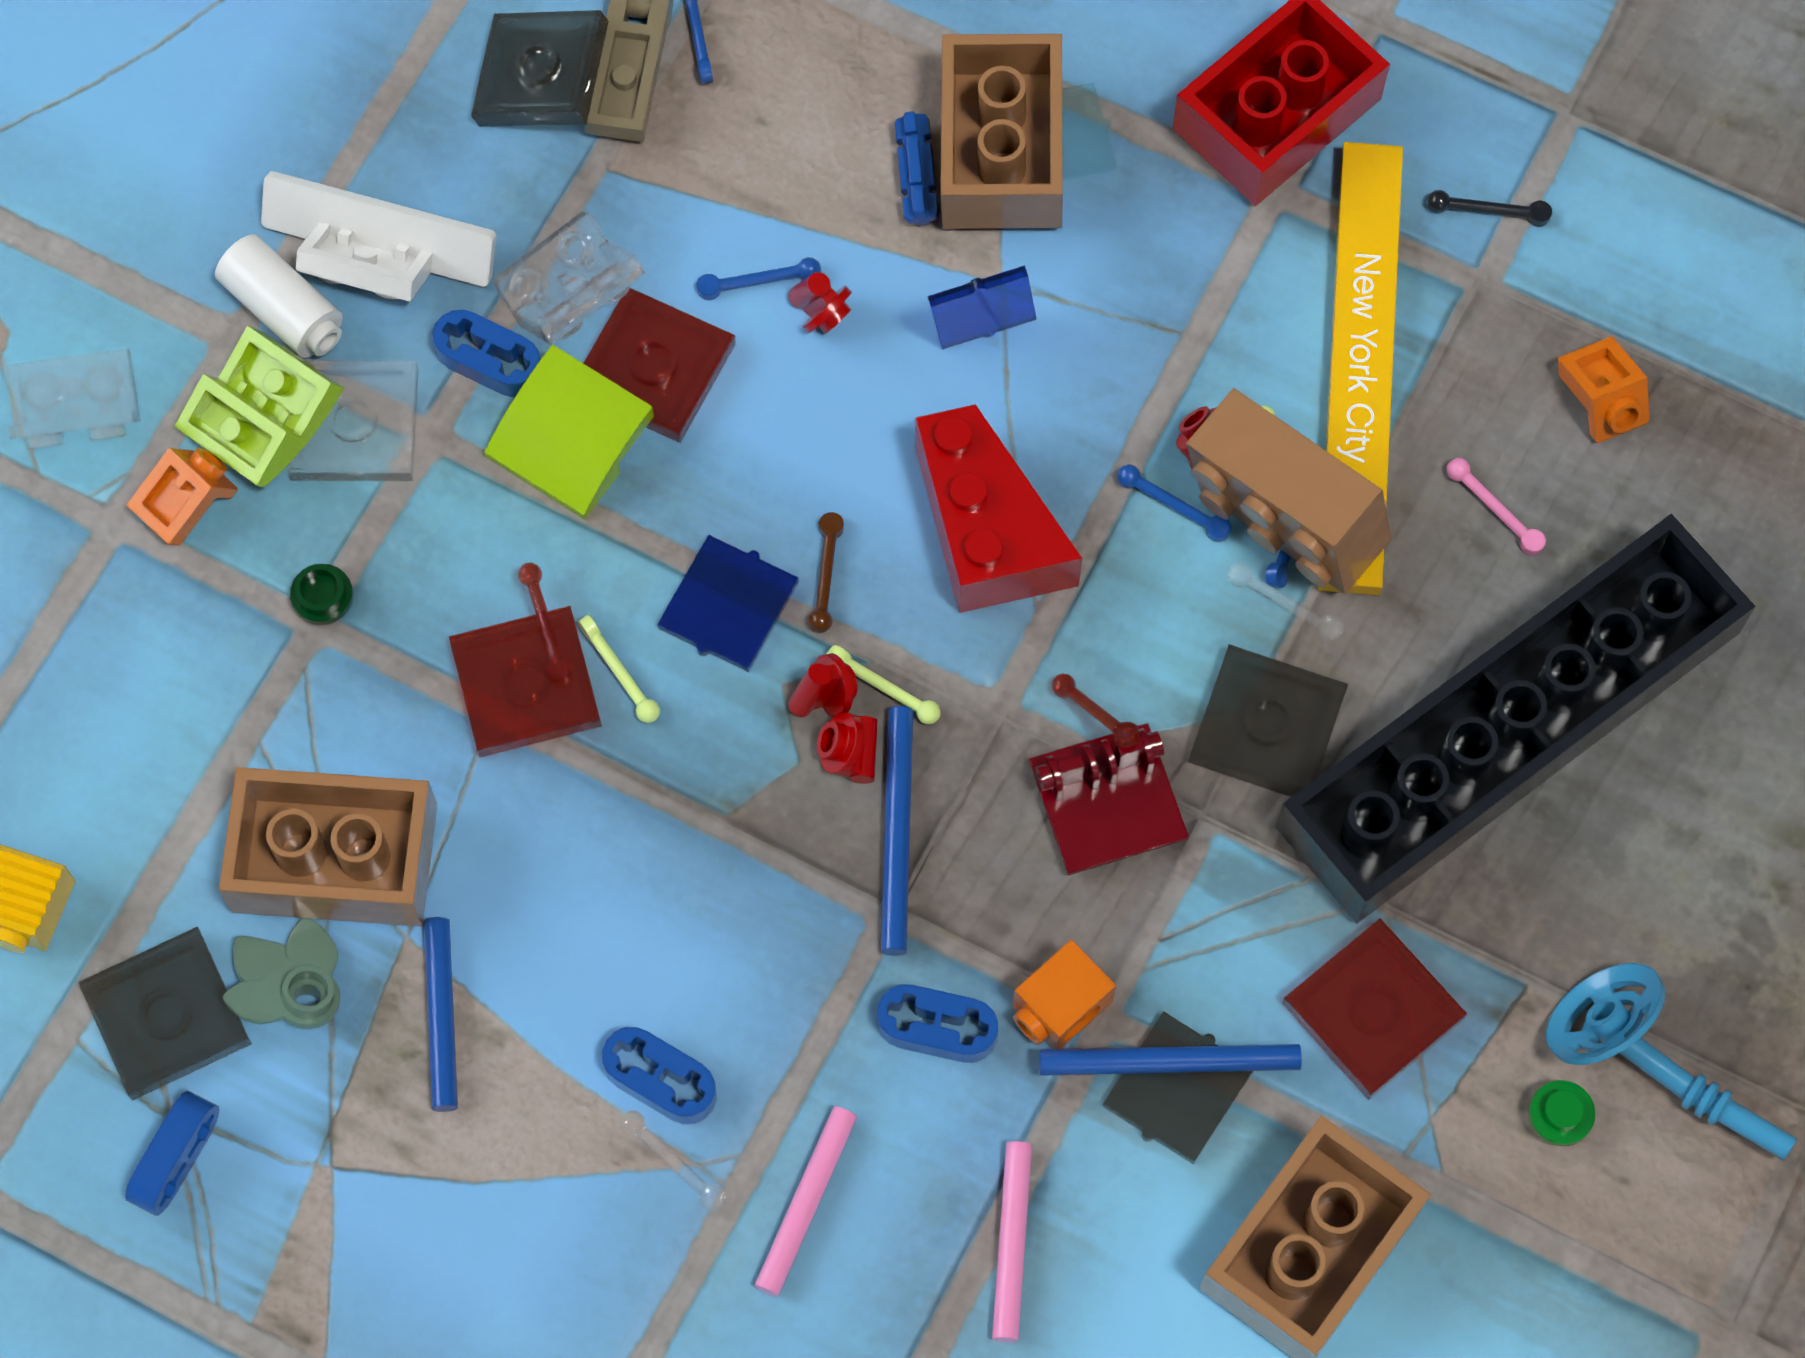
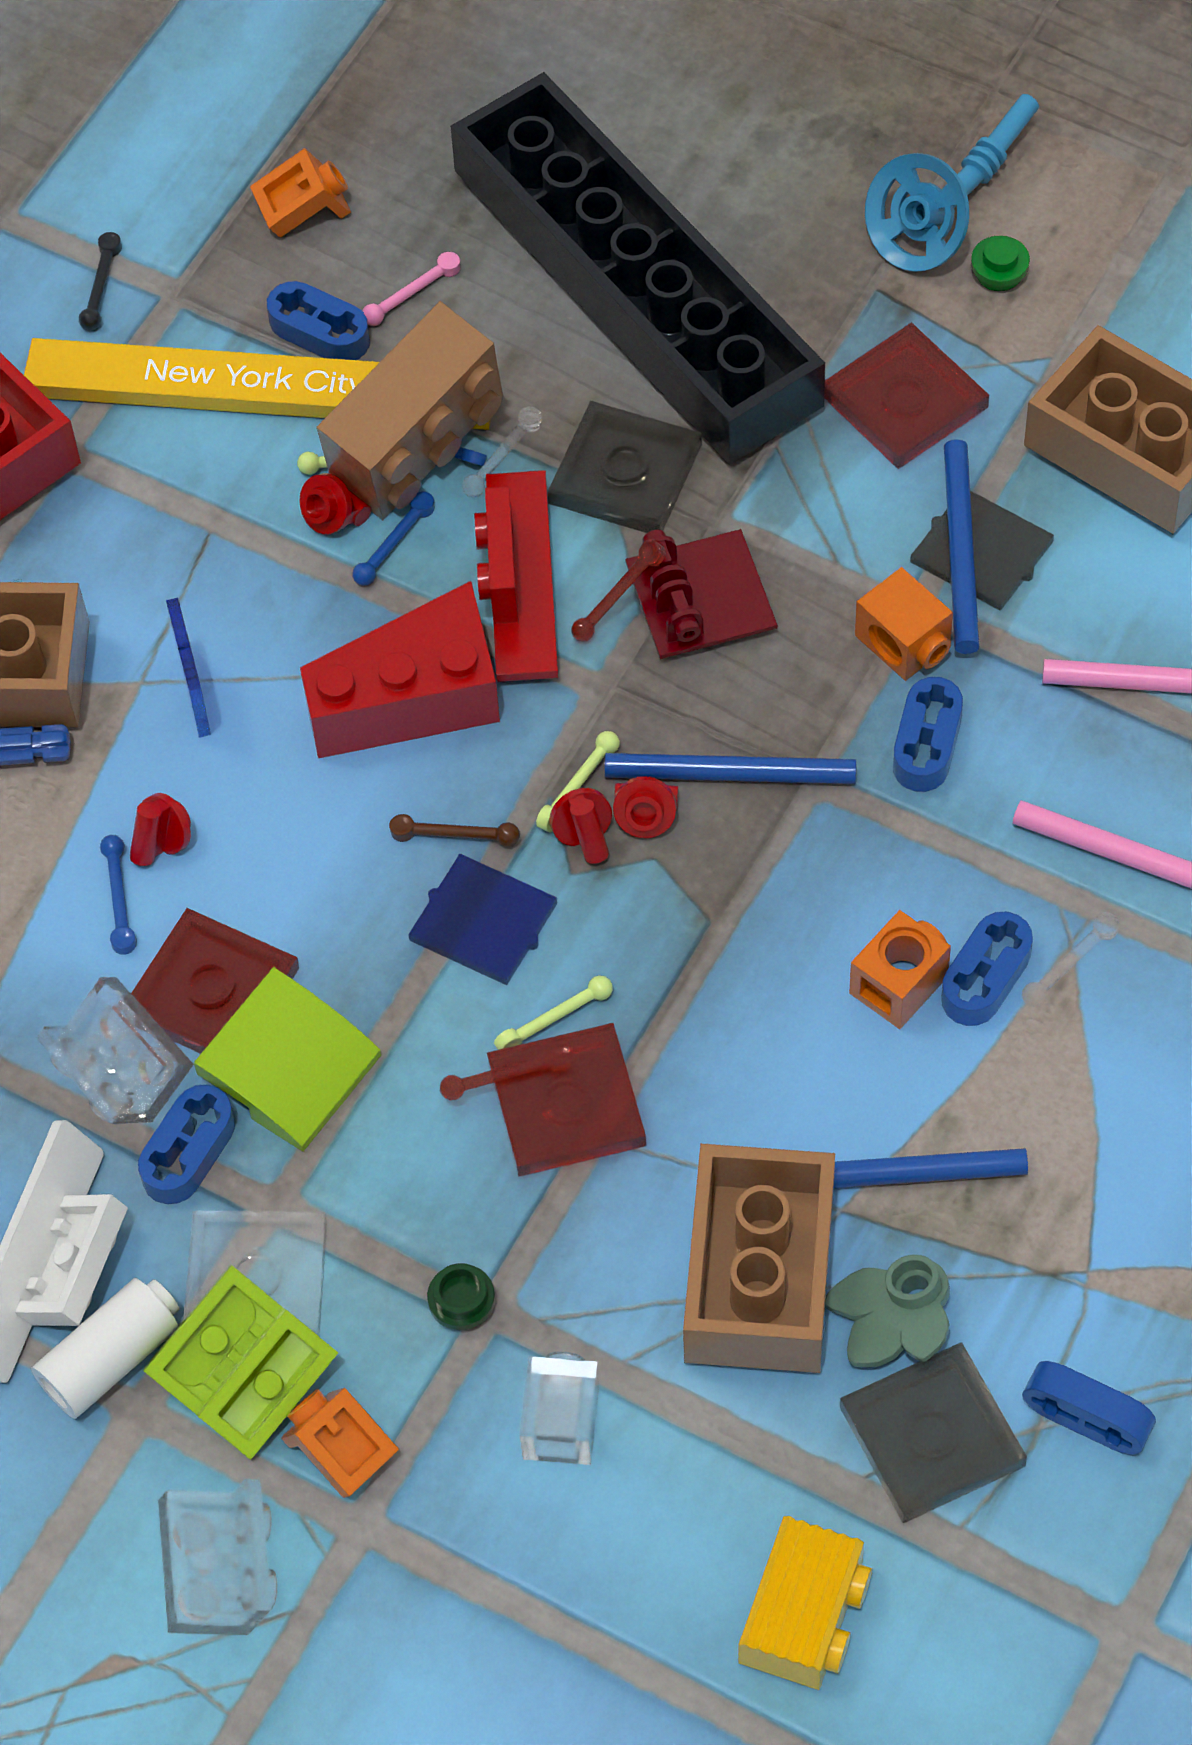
camera: 85 degrees left, 10 degrees down
none -> blue beam [267,281,370,360]
none -> red bracket [474,470,558,682]
none -> clear brick [519,1352,599,1465]
none -> orange brick [849,910,951,1029]

